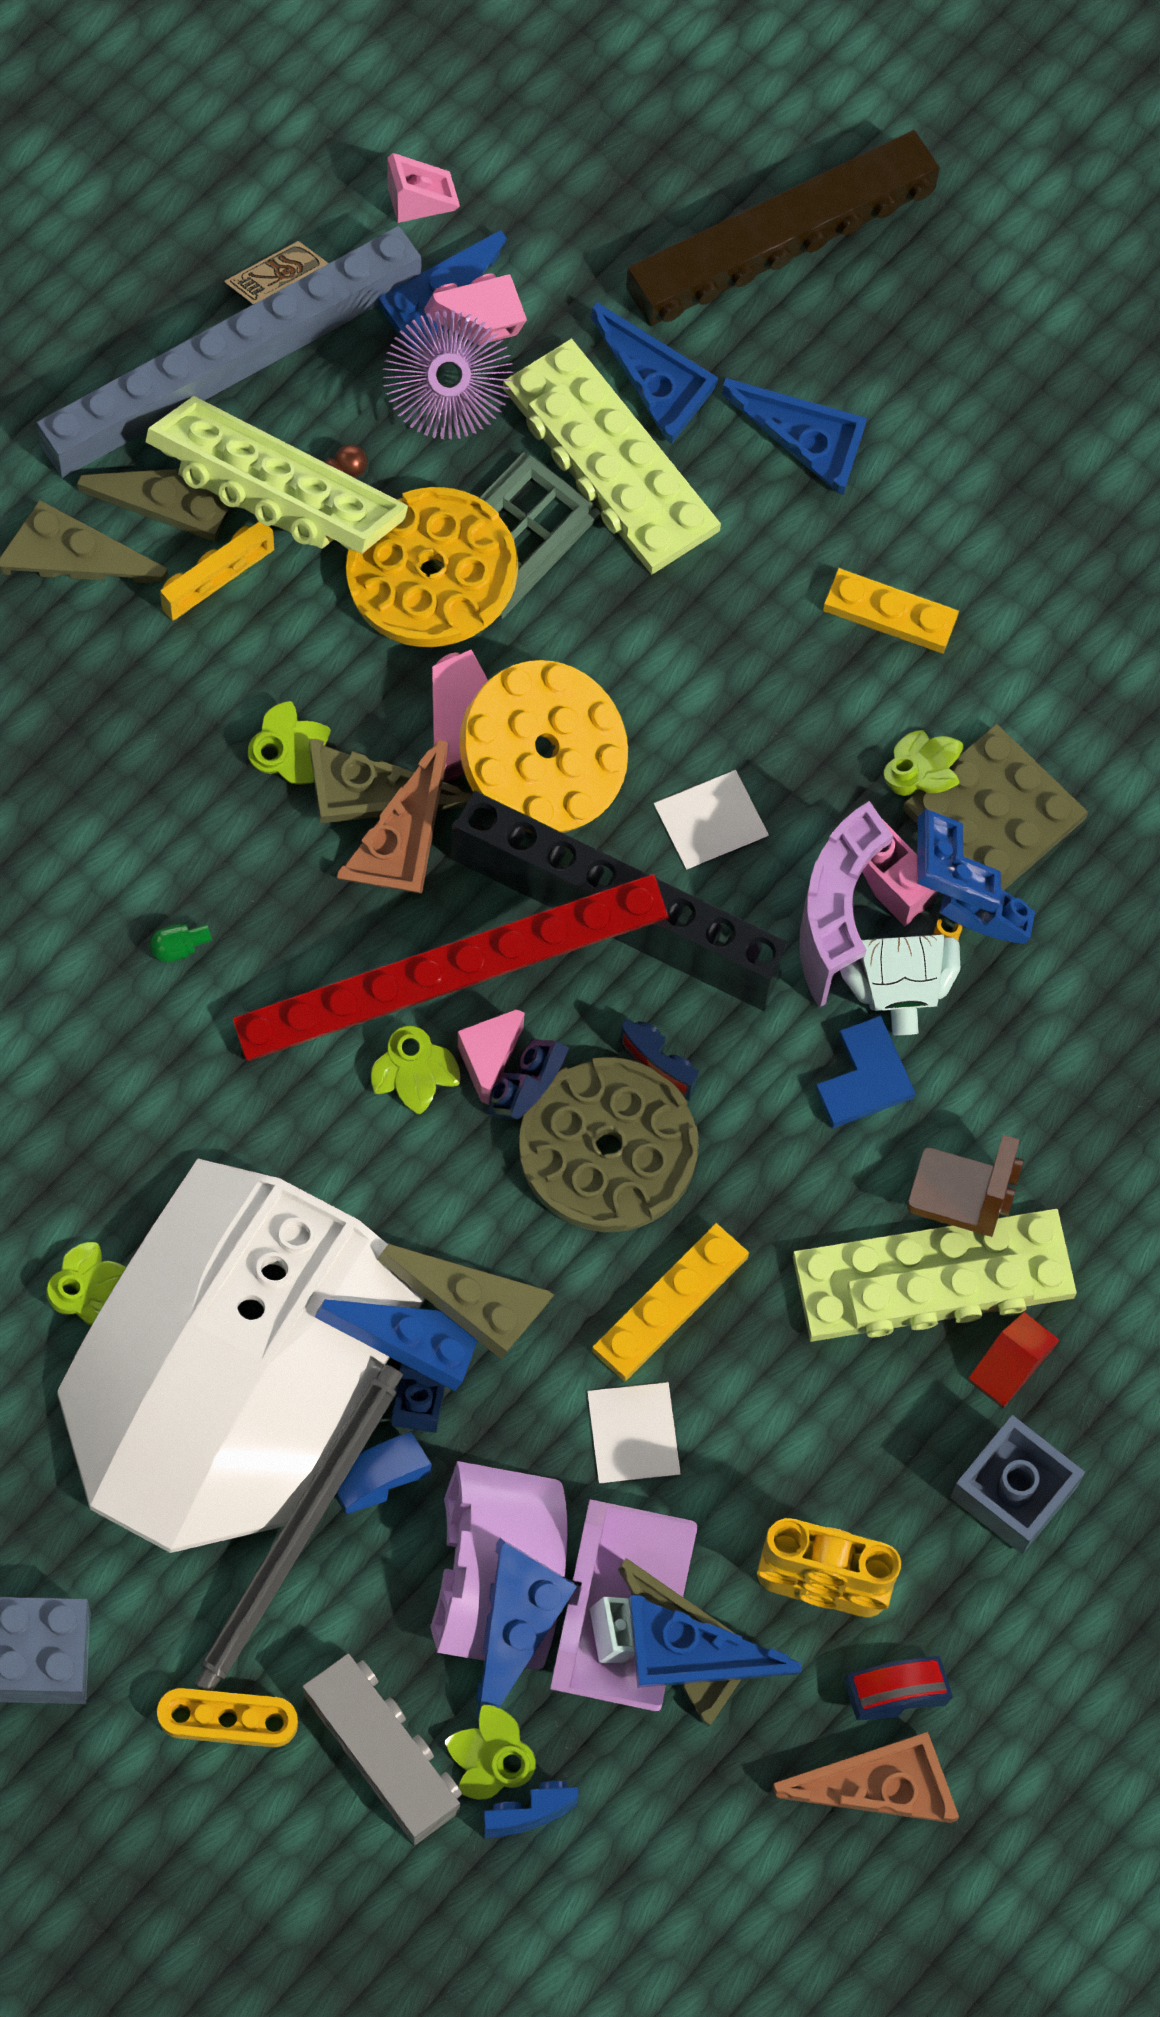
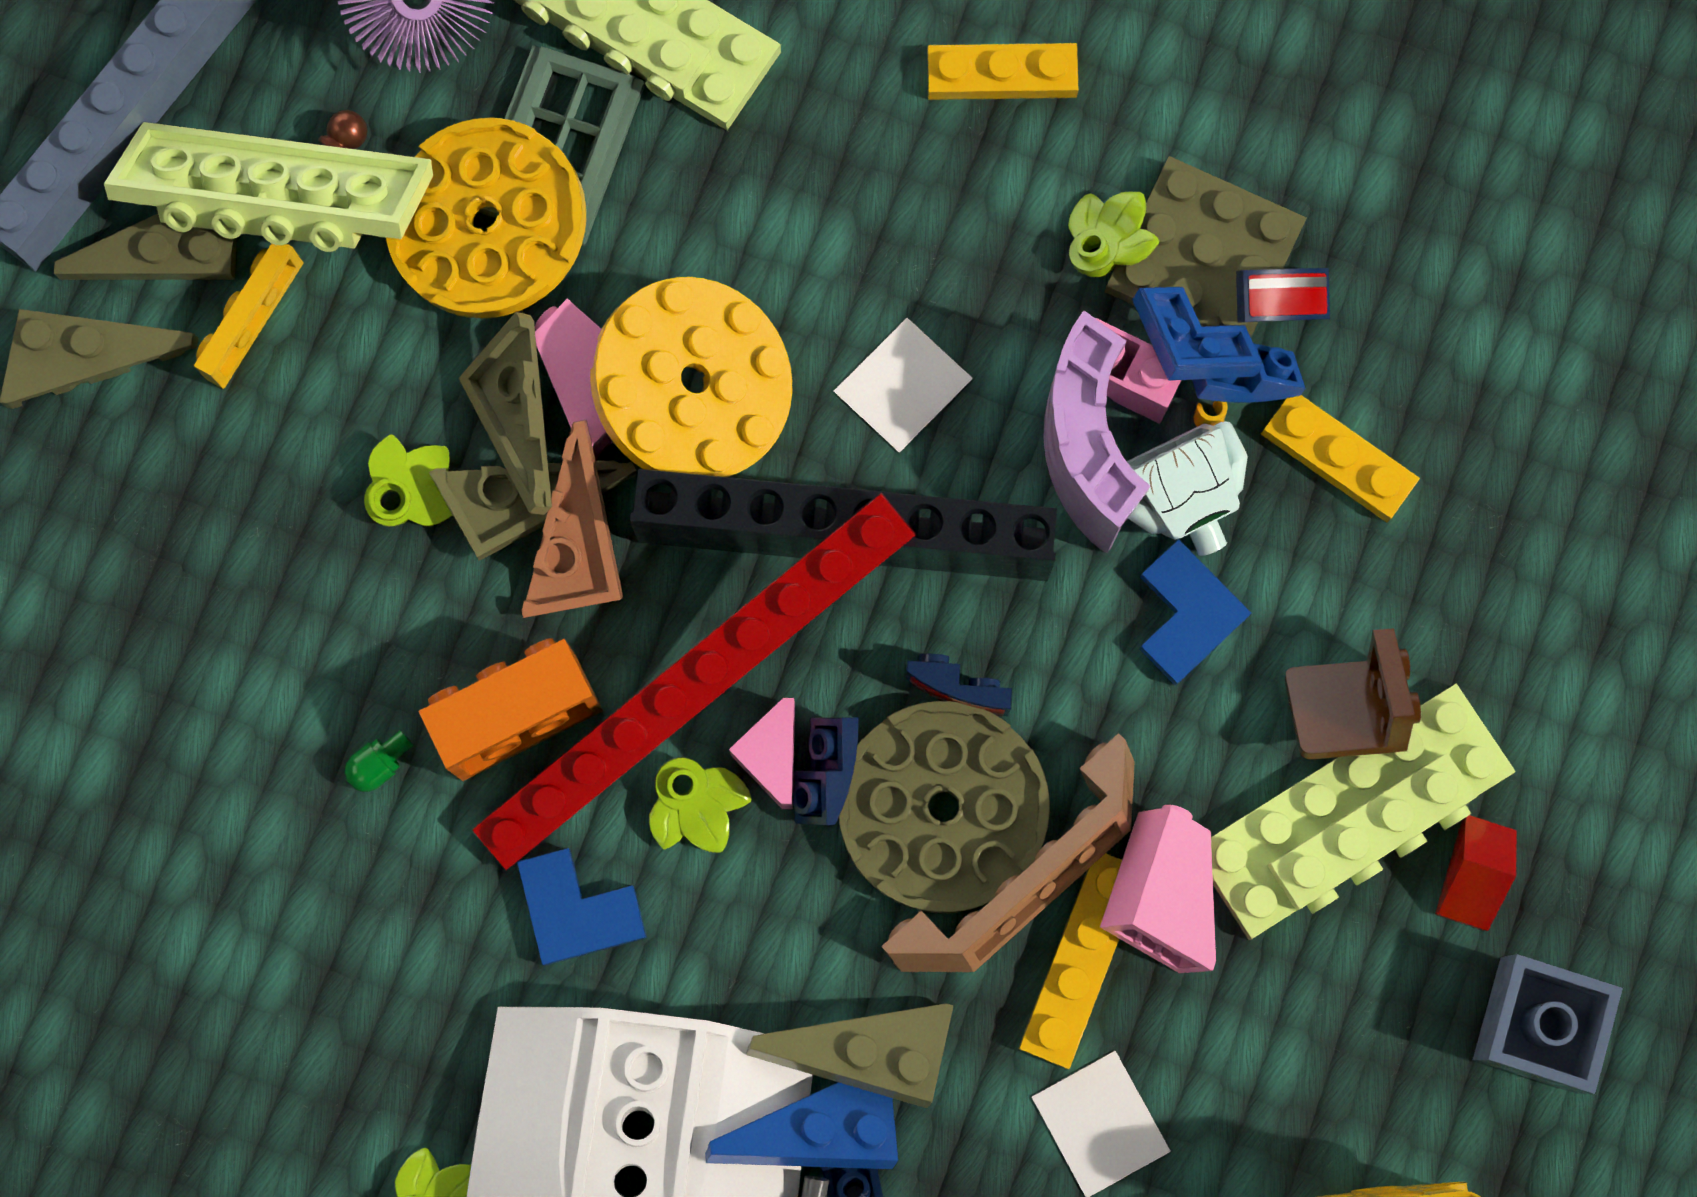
camera: 15 degrees left, 10 degrees up
none -> orange brick [418,638,603,781]
none -> olive wing [459,312,552,515]
none -> blue tile [517,848,647,966]
none -> medium nougat slope [881,733,1135,972]
none -> bright pink slope [1100,805,1216,973]
none -> slope [1236,268,1330,323]
none -> yellow plate [1261,395,1420,523]

